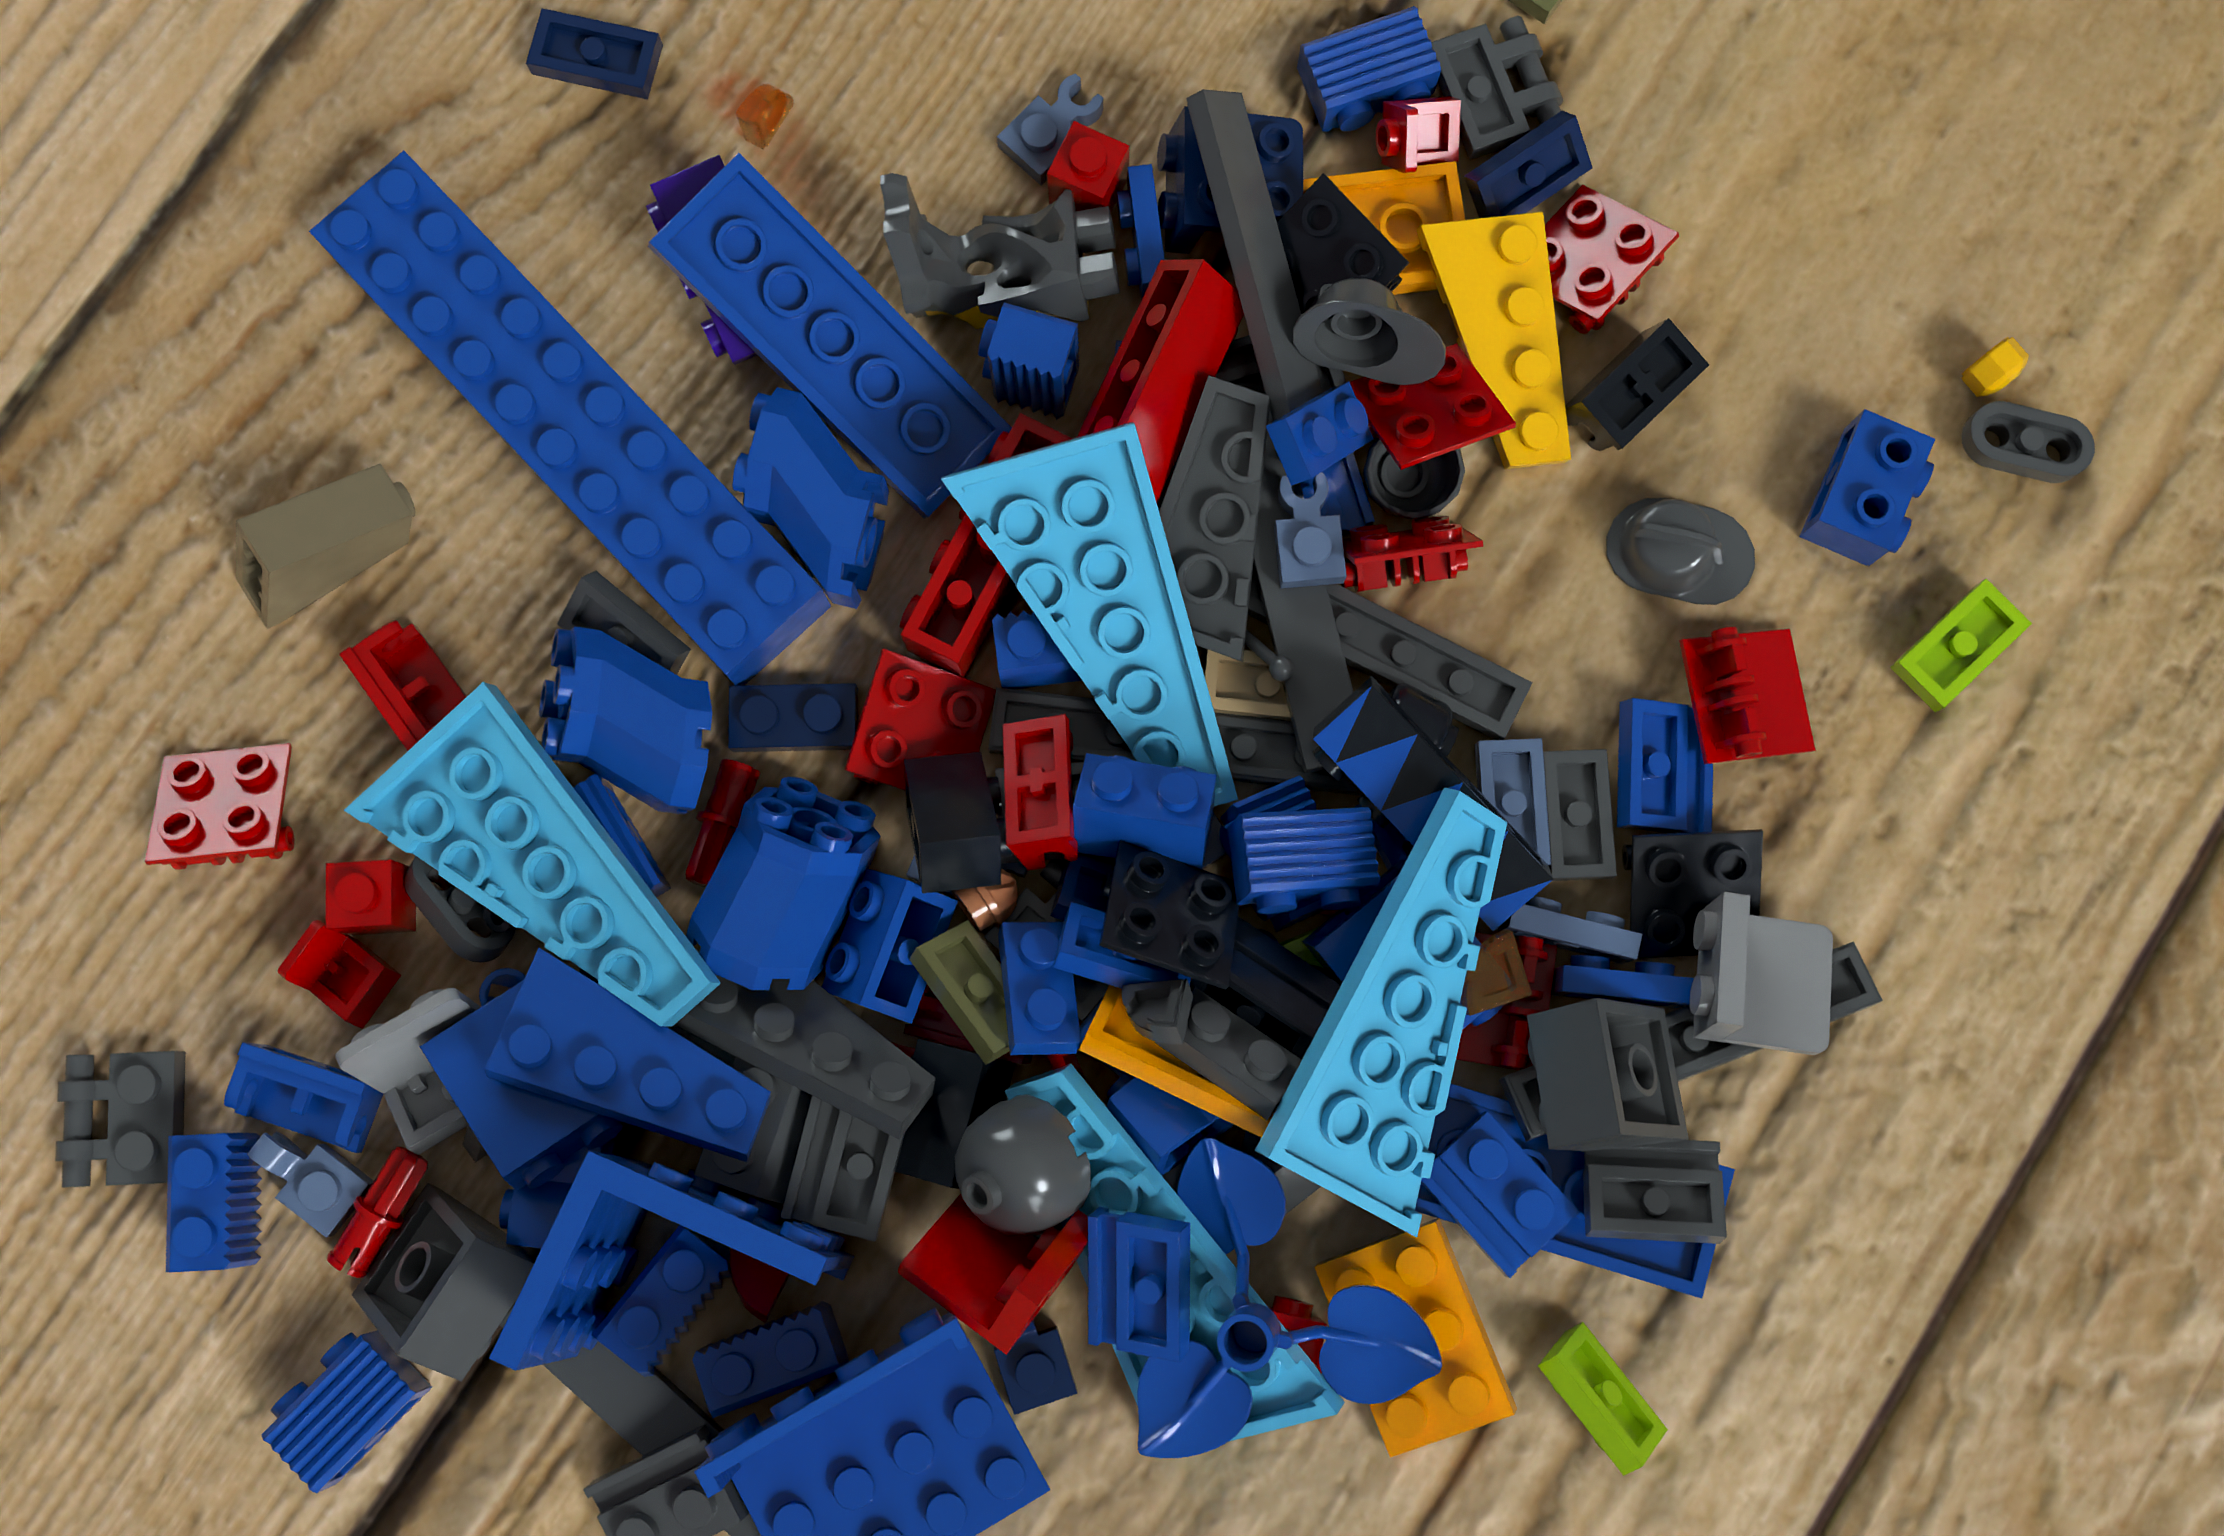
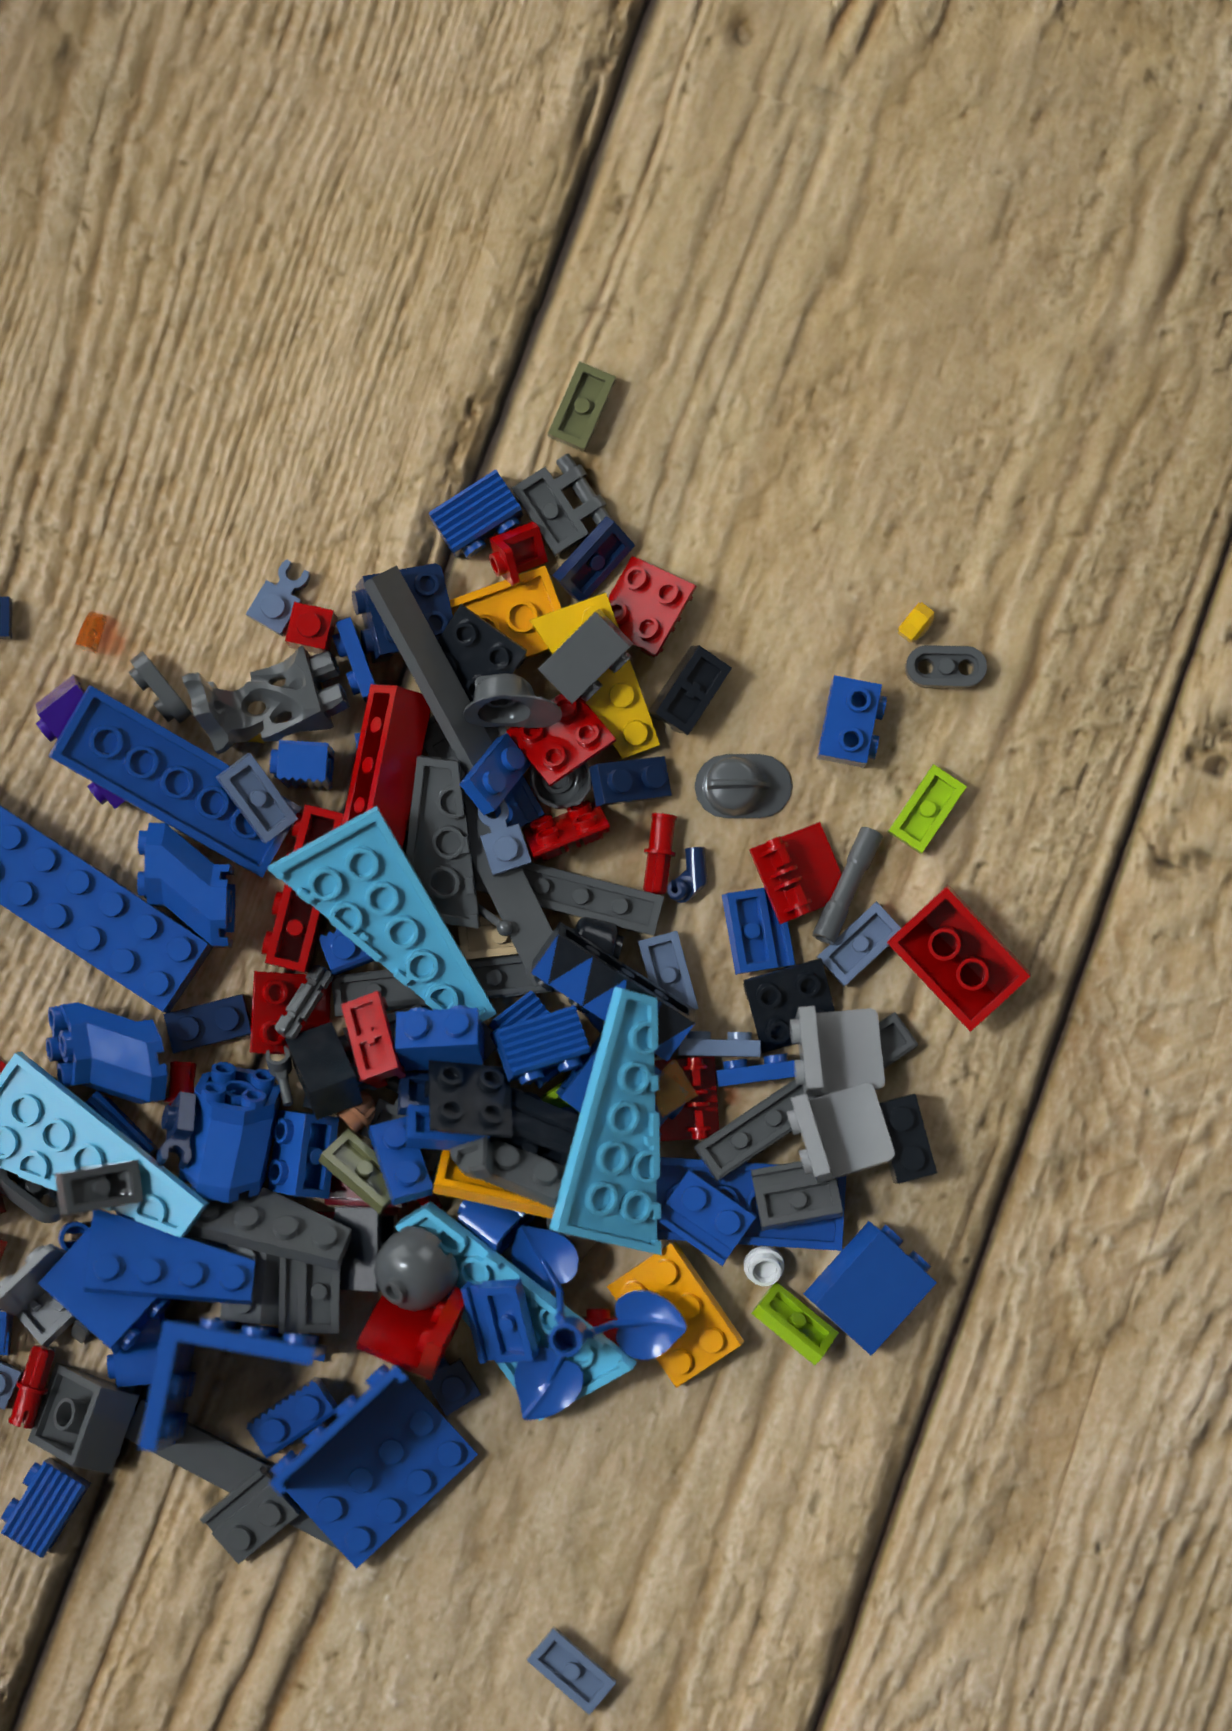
camera: 15 degrees left, 5 degrees up
dark grey plate [557,571,691,675] -> none
blue brick [591,1225,731,1377] -> none
red tile [729,1248,790,1323] -> none
dark grey slope [1527,998,1689,1151] -> none
dark grey plate [1543,749,1617,881] -> none
none -> dark grey slope [55,1160,143,1215]
none -> dark grey plate [129,651,192,724]
none -> dark blue plate [156,1091,196,1169]
none -> sand blue plate [216,753,298,843]
none -> dark grey hand [266,1046,293,1106]
none -> dark grey axle [275,965,333,1040]
none -> dark grey brick [538,609,634,704]
none -> dark blue plate [589,756,672,807]
none -> red axle [643,813,677,895]
none -> dark blue arm [667,847,707,903]
none -> white plate [743,1246,785,1286]
none -> light grey bracket [787,1083,895,1184]
none -> blue brick [803,1221,937,1356]
none -> dark grey piece [812,827,883,945]
none -> sand blue plate [817,901,901,987]
none -> black brick [879,1094,937,1184]
none -> red slope [887,885,1031,1032]

